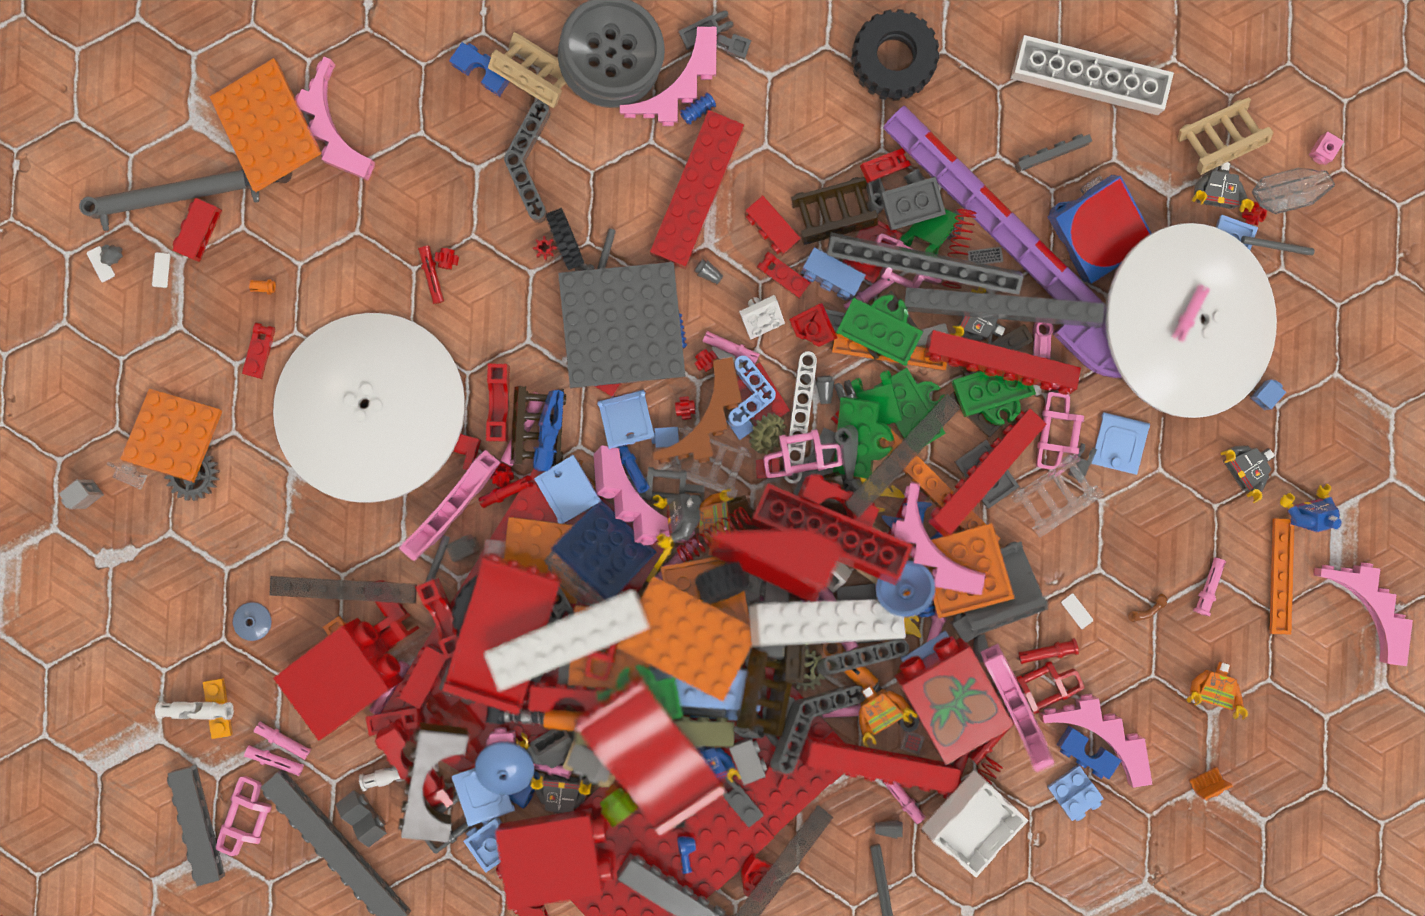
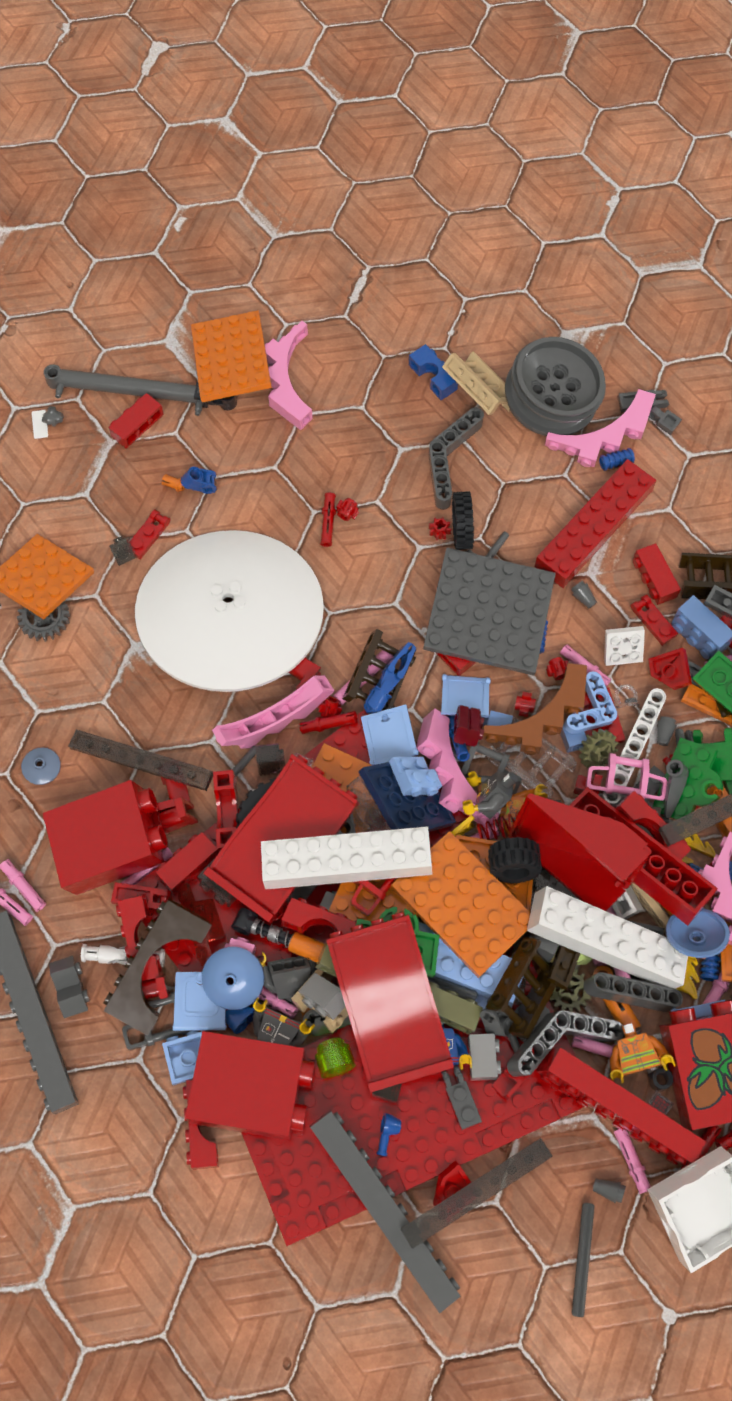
camera: 20 degrees right, 20 degrees down
white sticker [152,253,170,288] -> none
red arch [486,364,510,442] -> none
none -> clear smoke bracket [109,535,137,566]
none -> blue piece [180,467,217,494]
none -> light blue plate [389,757,442,797]
none -> dark red brick [454,705,484,747]
none -> clear piece [614,684,639,708]

